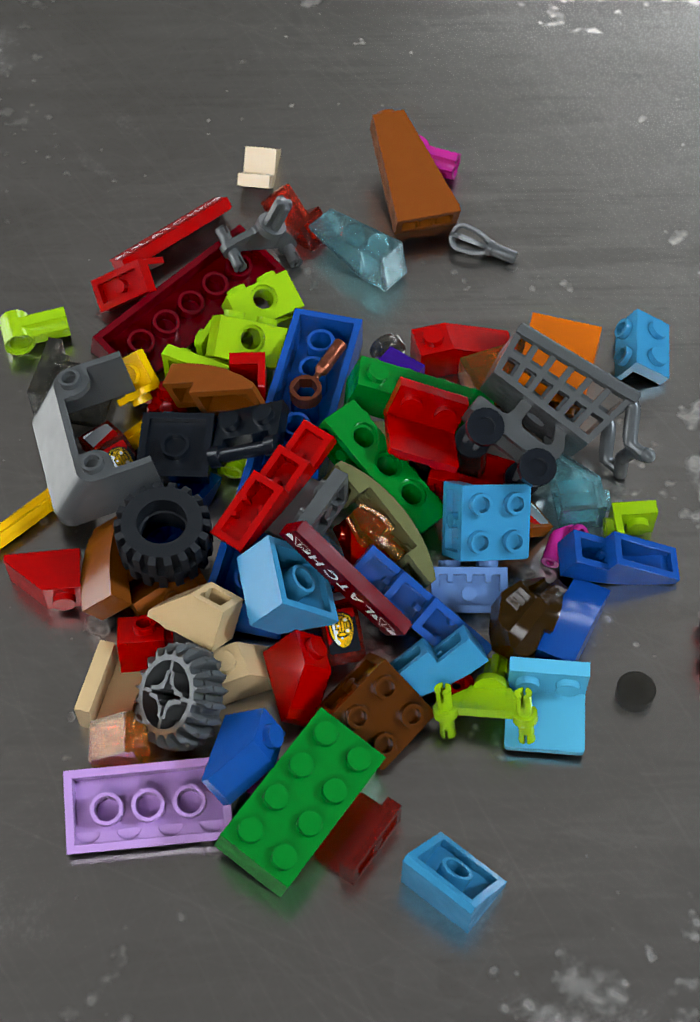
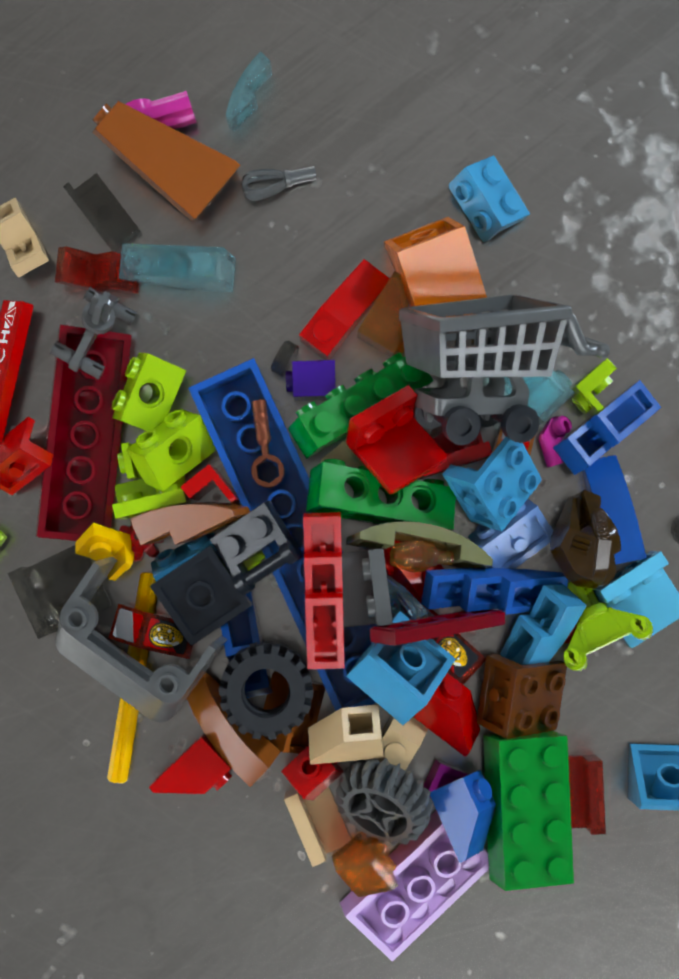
camera: 35 degrees left, 30 degrees up
none -> clear smoke panel [63,173,140,252]
none -> clear light blue slope [226,51,273,132]

